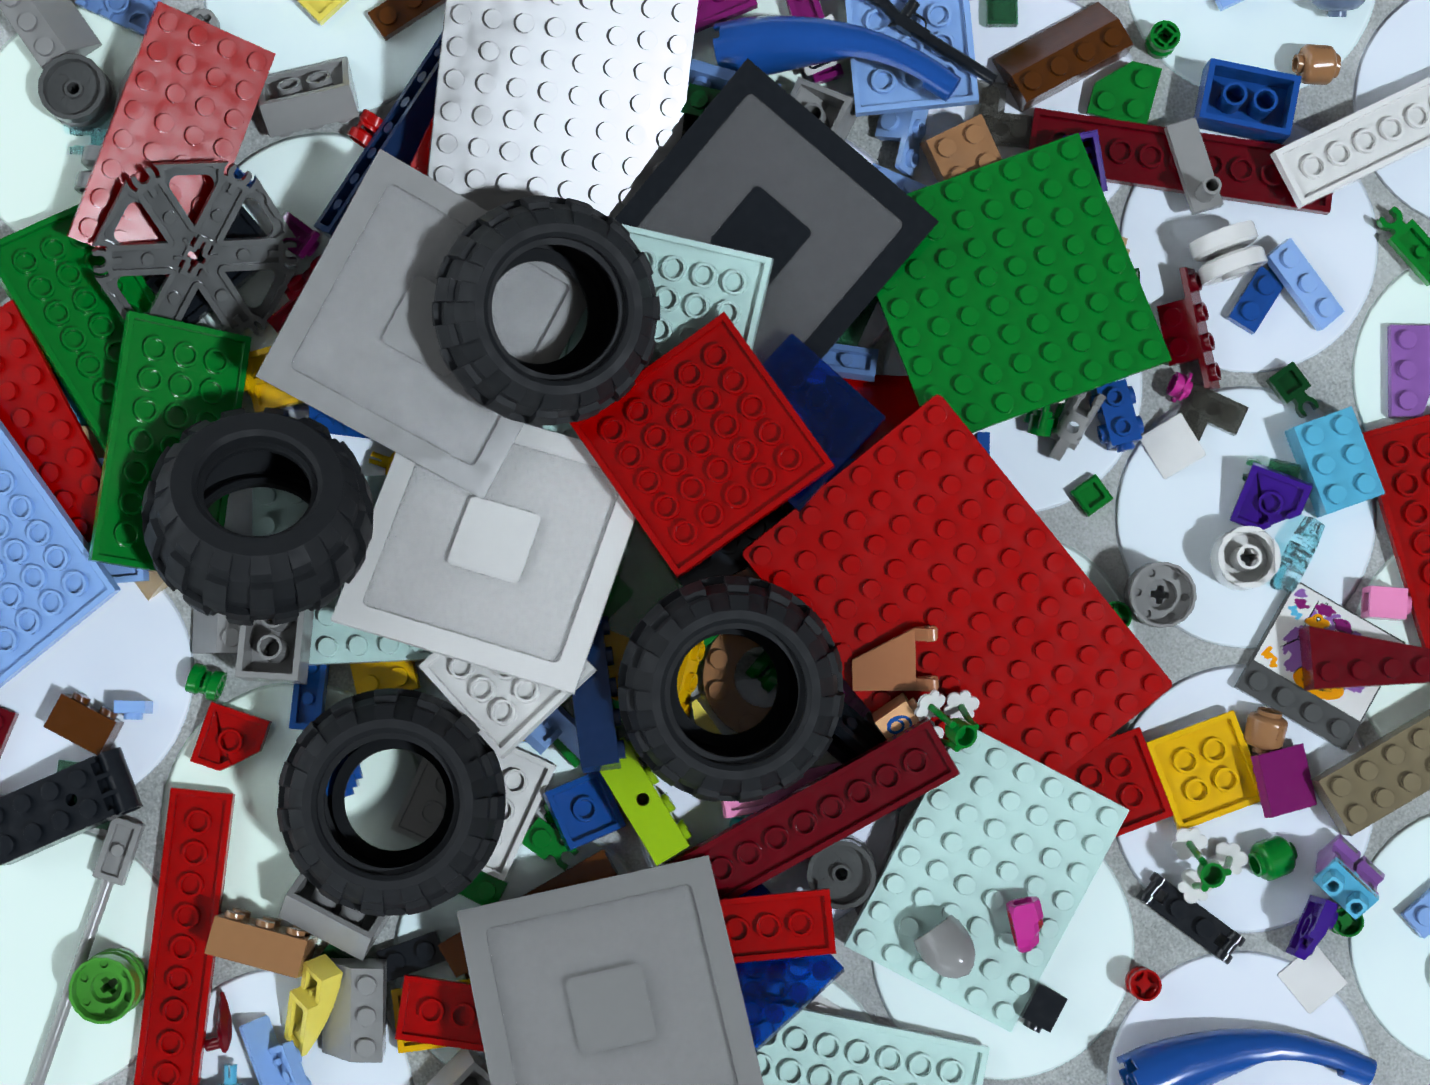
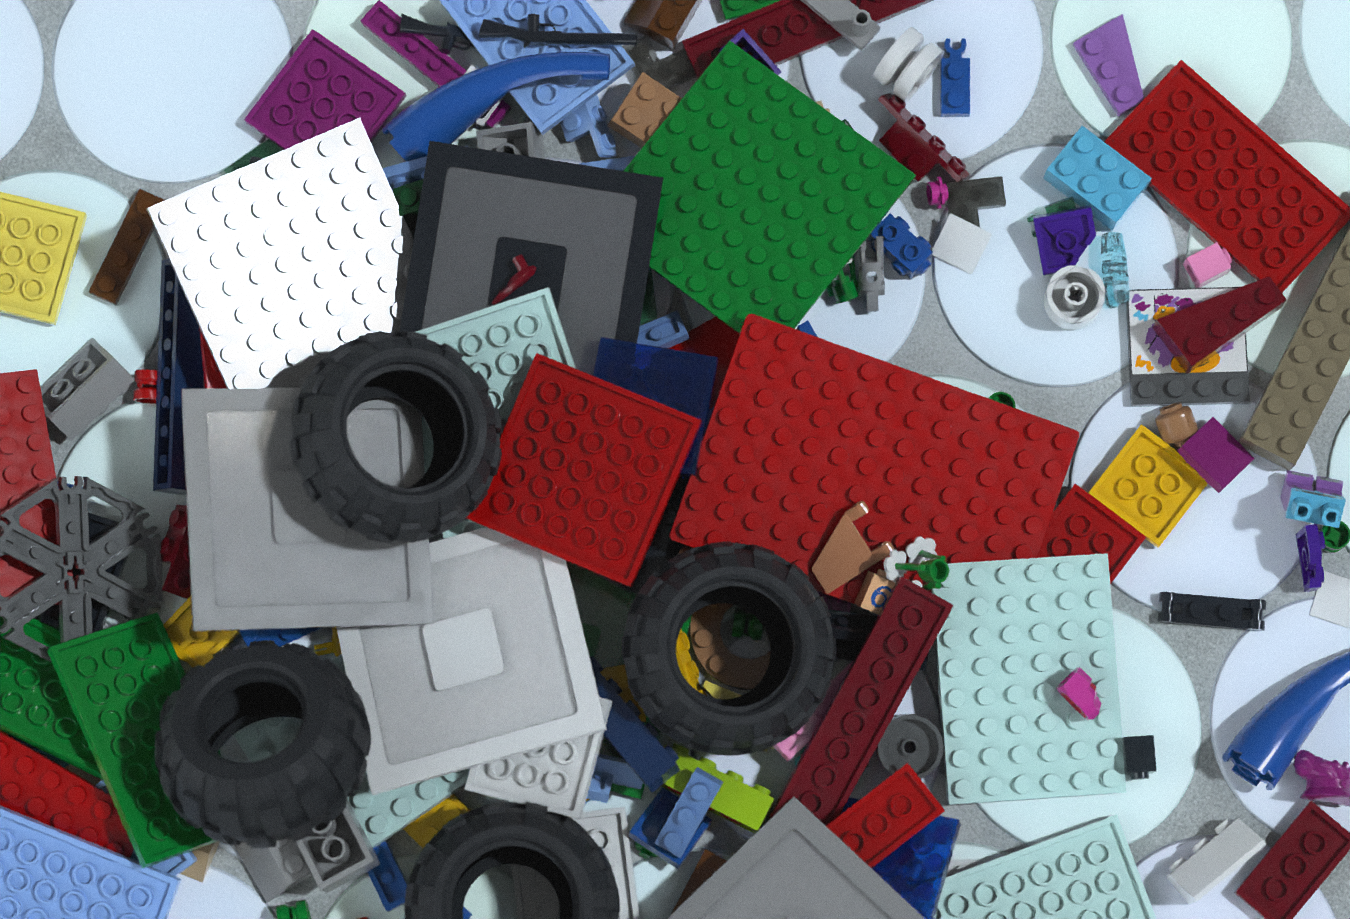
camera: 30 degrees left, 5 degrees down
magenta bracket [268,210,321,259] -> none
green plate [522,816,579,871] -> none
light grey piece [914,915,975,979] -> none
green tile [1069,474,1114,517] -> none
light grey wheel [1124,562,1197,628] -> none
red wheel [1125,966,1162,1001] -> none
white plant [1171,827,1249,904] -> none
green head [1248,835,1298,881] -> none
light blue plate [1266,238,1345,331] -> none
dark green plate [1266,361,1319,418] -> none
none -> dark red bar [491,254,536,305]
none -> medium blue plate [654,767,723,858]

